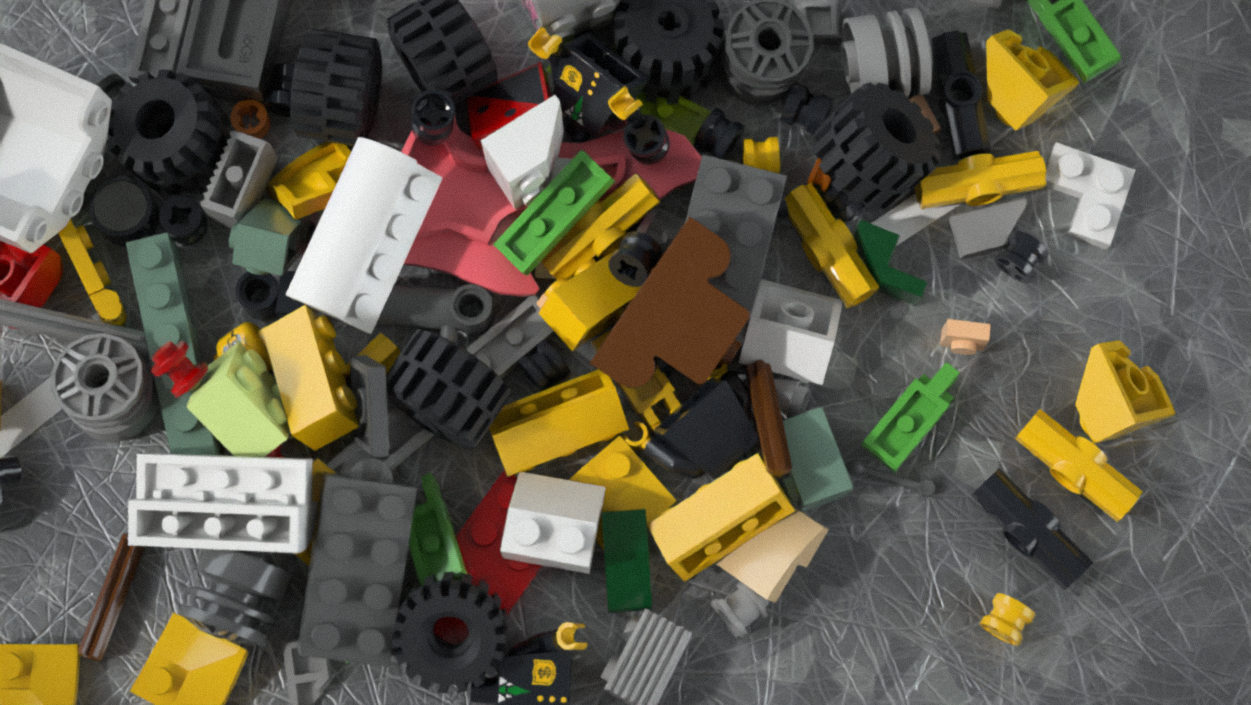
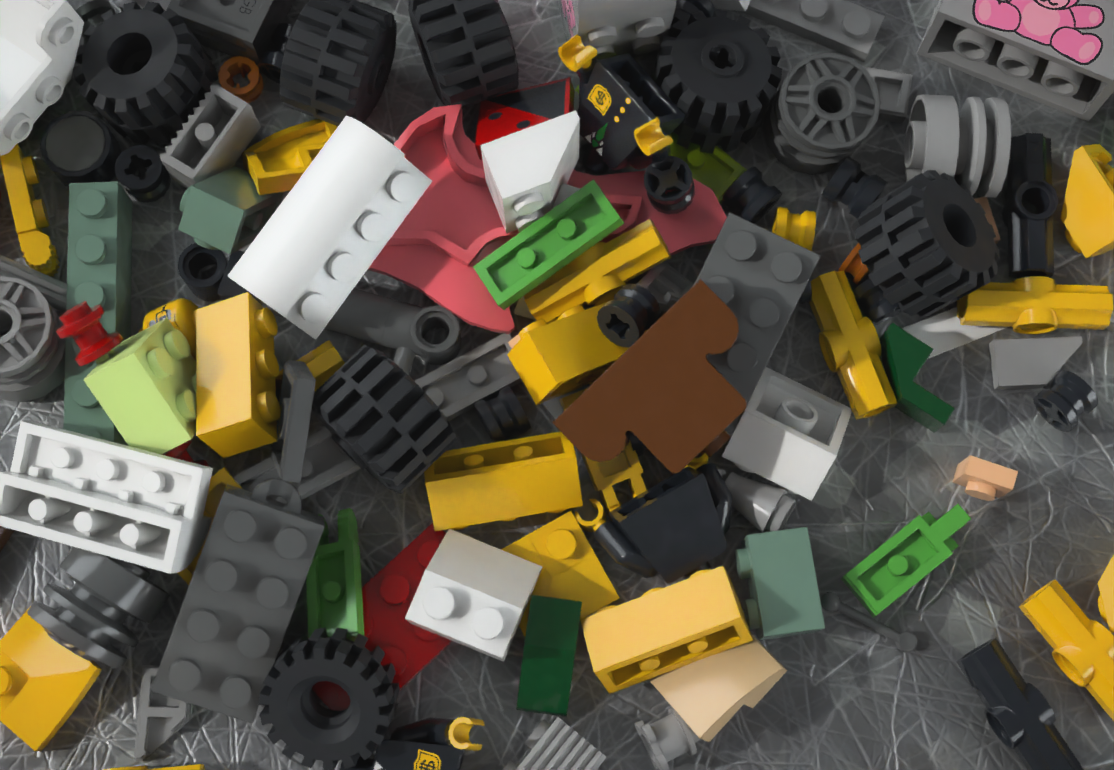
camera: 10 degrees right, 0 degrees up
black wheel [411,90,455,145] -> none
reddish brown axle [745,360,792,477] -> none

